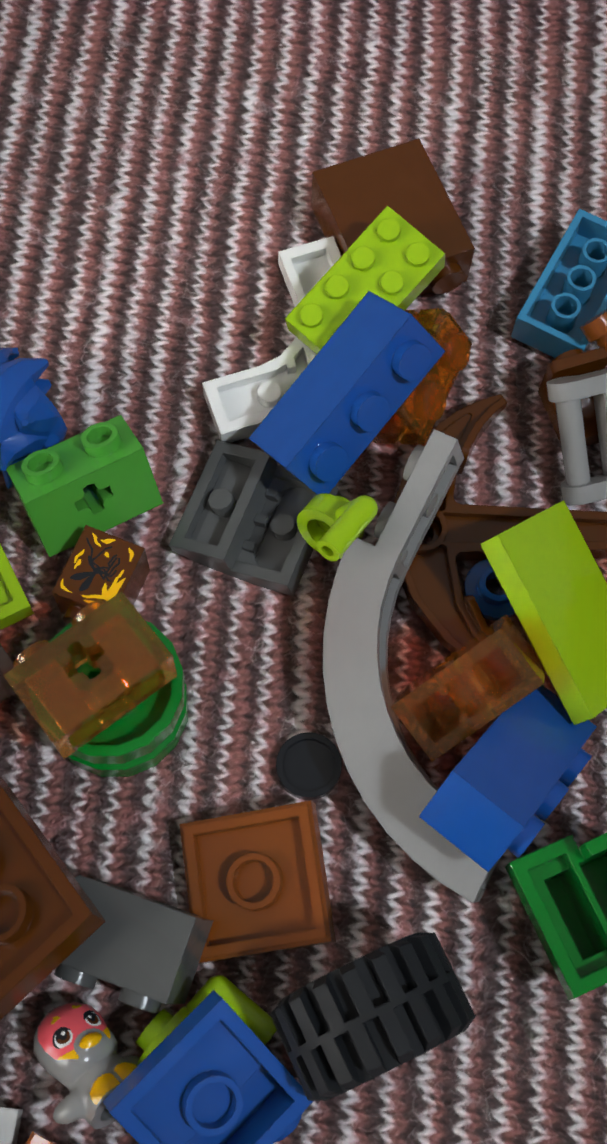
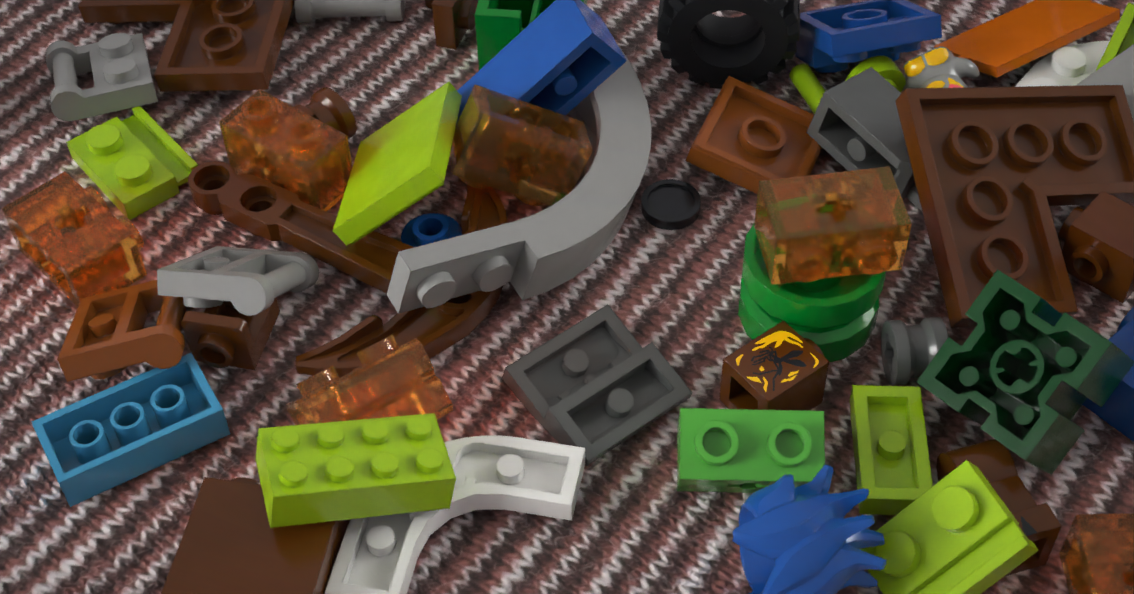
camera: 145 degrees left, 20 degrees down
blue brick [249,291,446,494] -> none
lime plate [297,493,378,562] -> none

